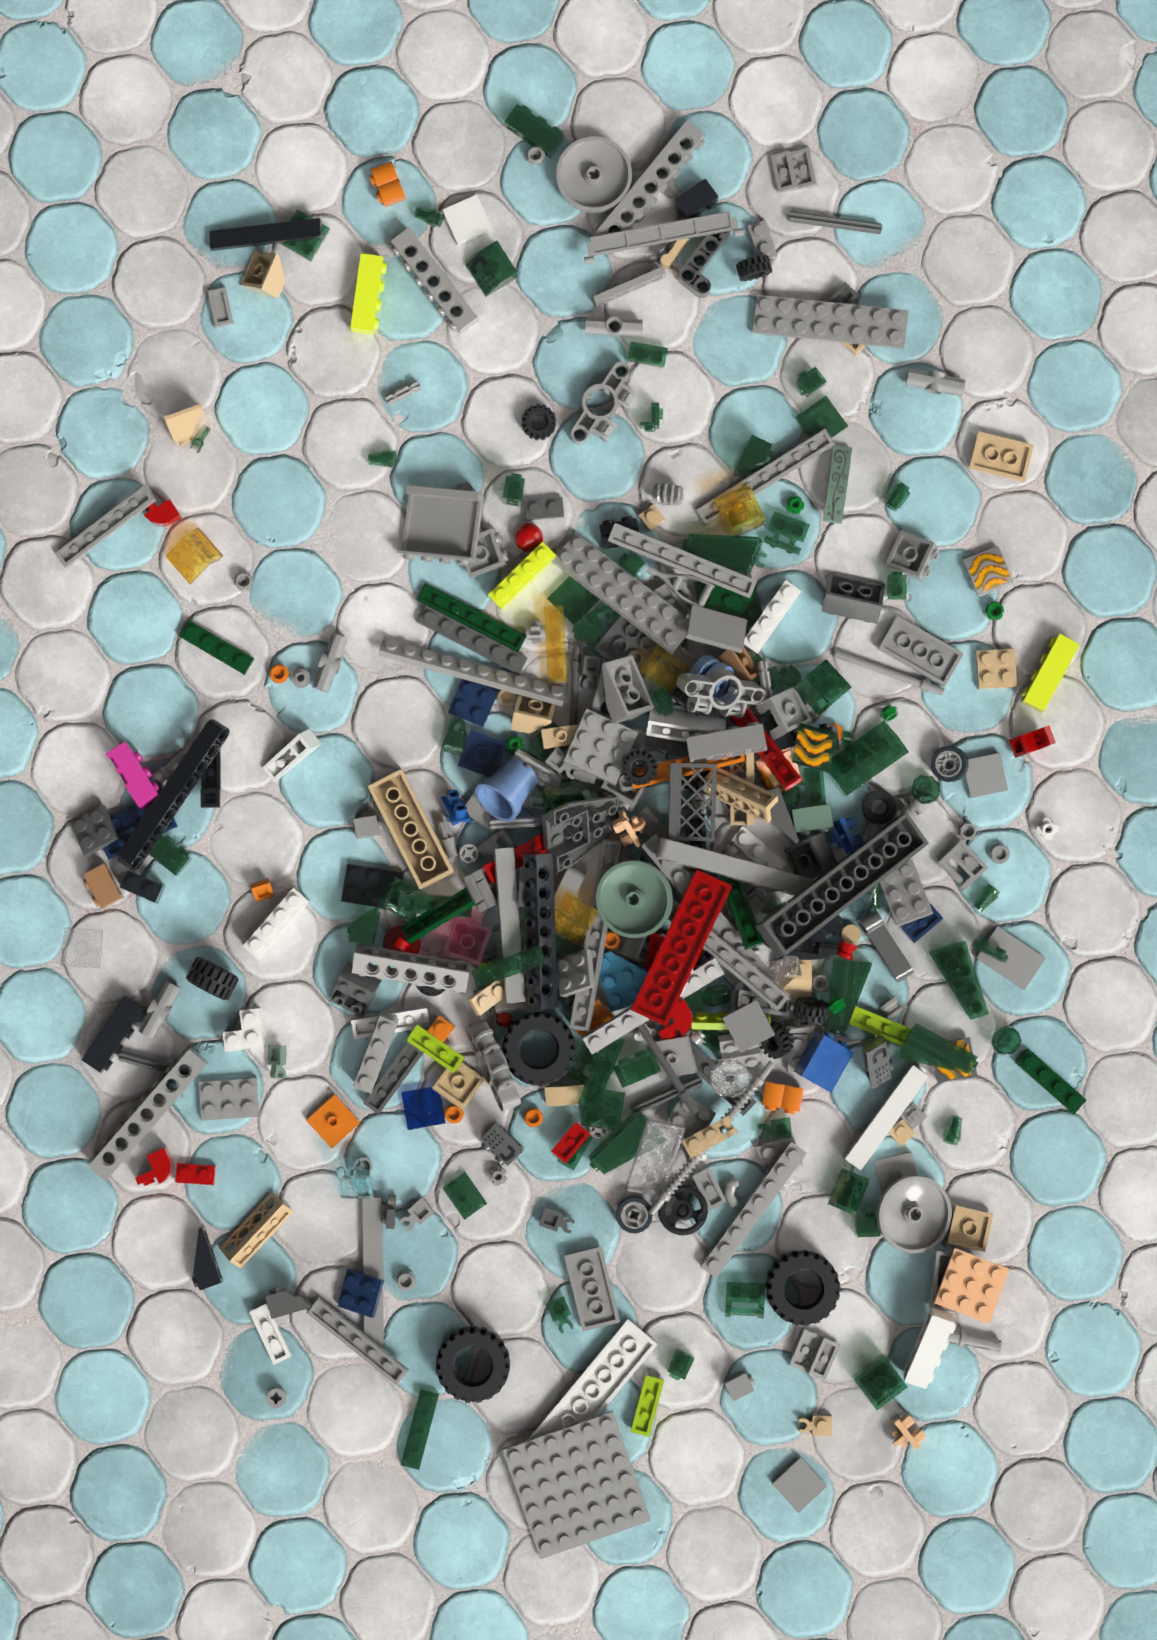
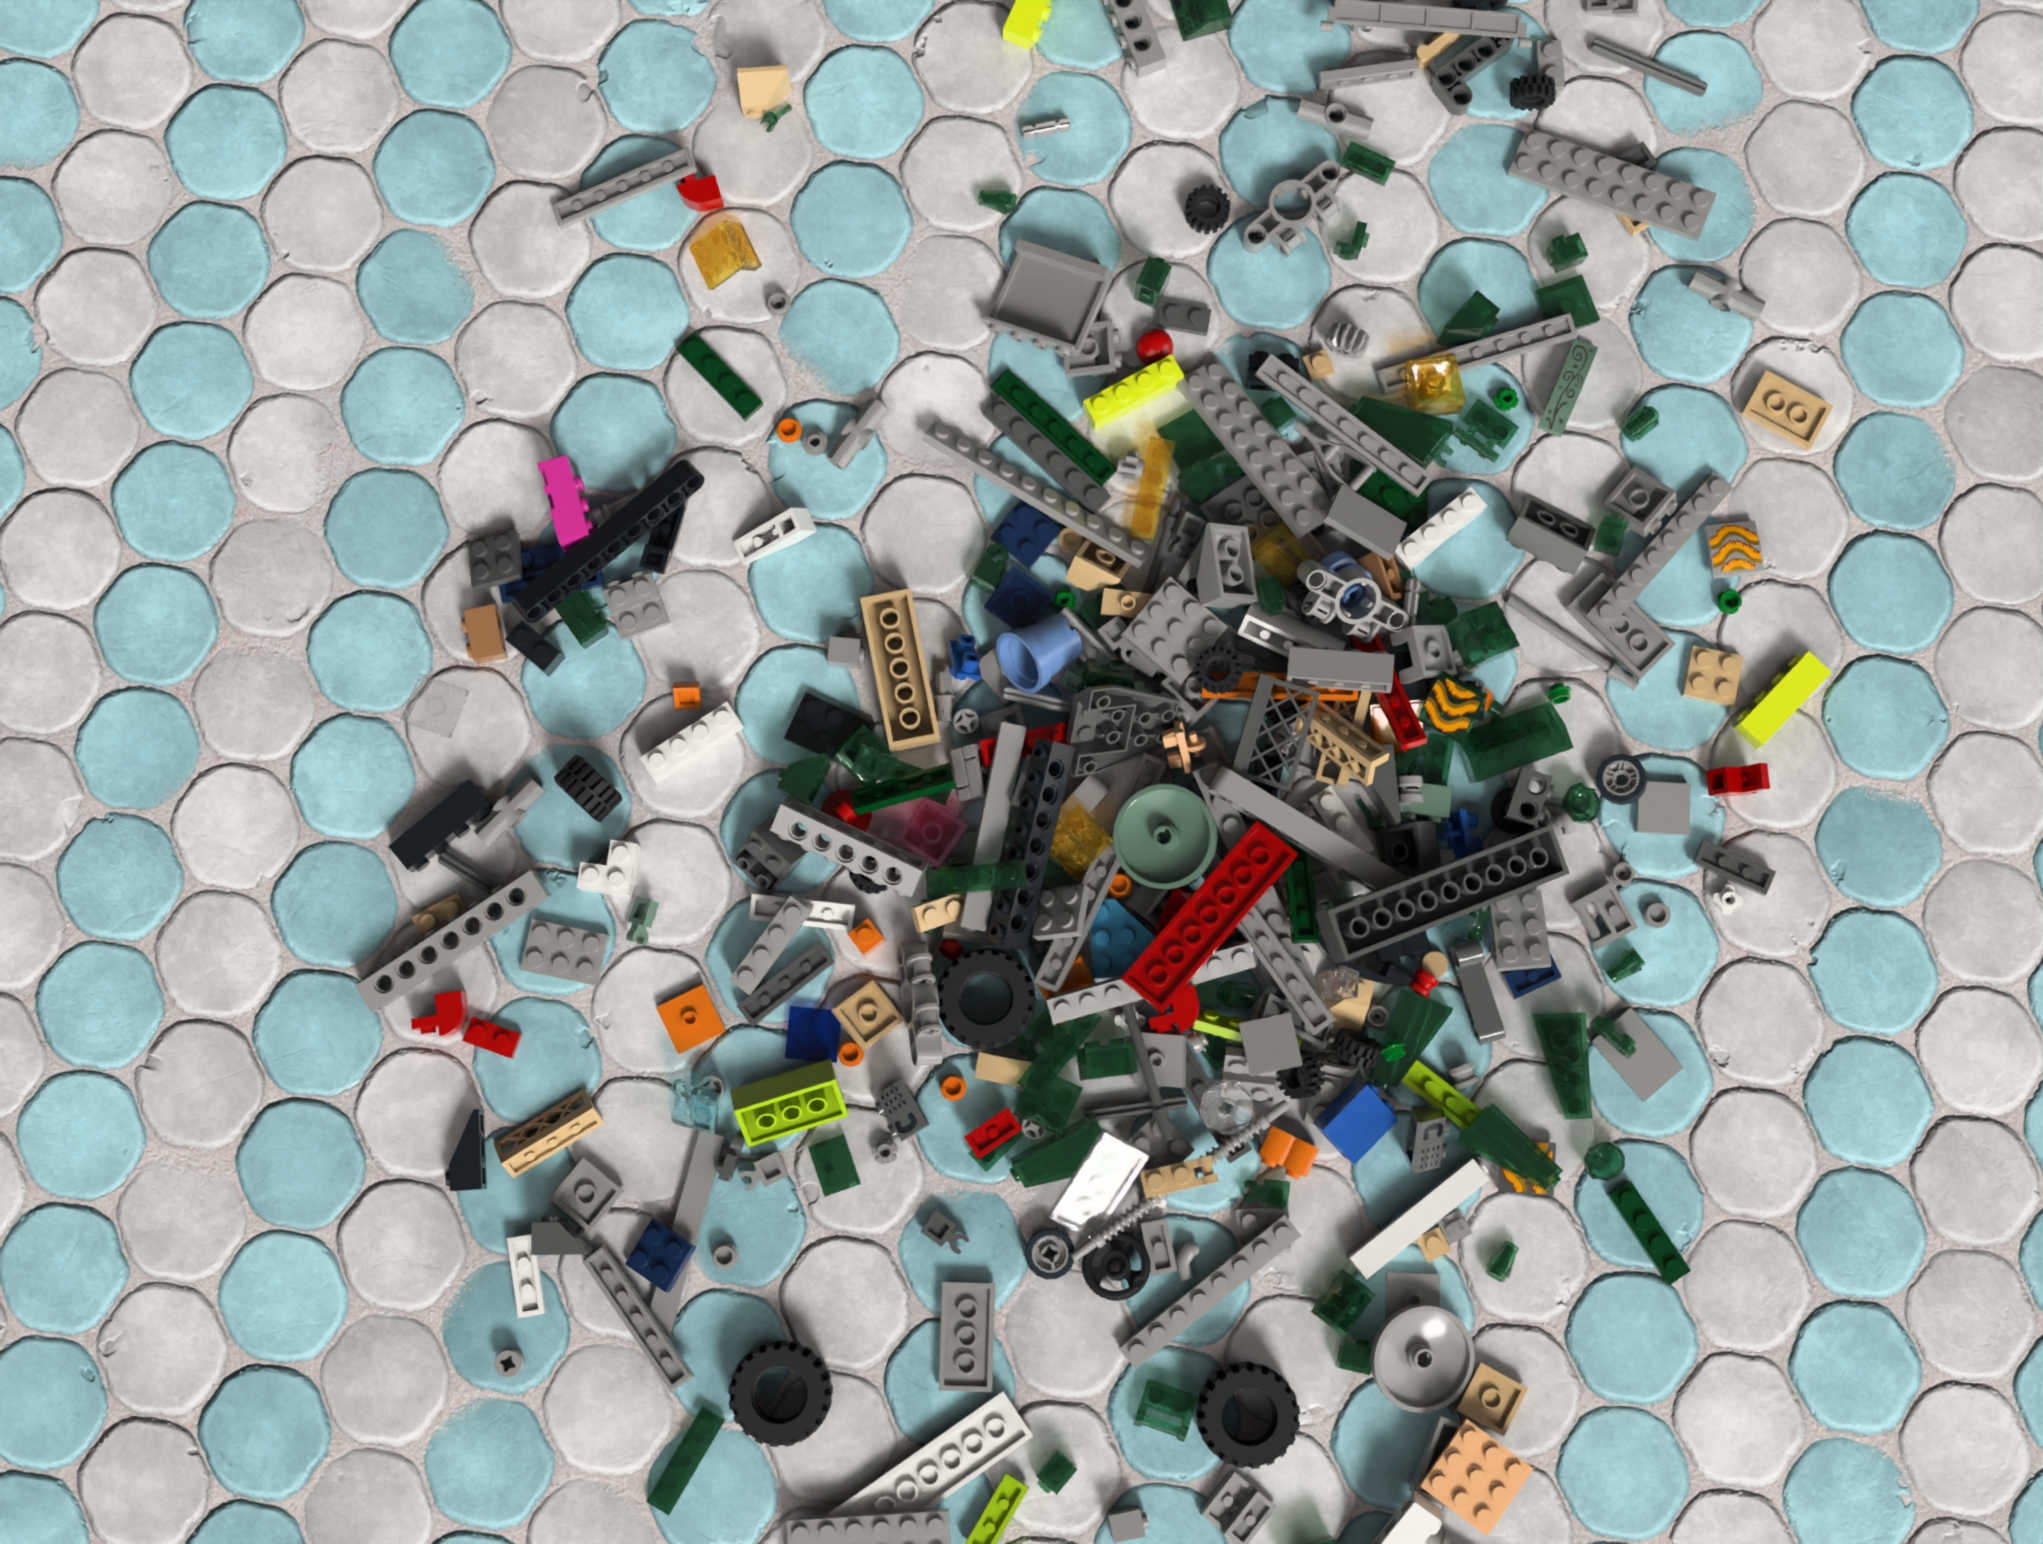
camera: 15 degrees right, 5 degrees down
lime plate [406,1025,465,1073] -> none
clear green plate [546,1296,573,1333] -> none
none -> tan plate [411,893,469,940]
none -> light grey plate [549,1157,625,1233]
none -> light grey plate [603,571,671,642]
none -> lime slope [730,1059,849,1148]
none -> clear green hand [1356,798,1384,831]
none -> light grey wheel [1397,776,1423,805]
none -> dark grey brick [1502,767,1554,829]
none -> light grey plate [1585,472,1733,633]
none -> dark grey plate [1692,839,1776,896]

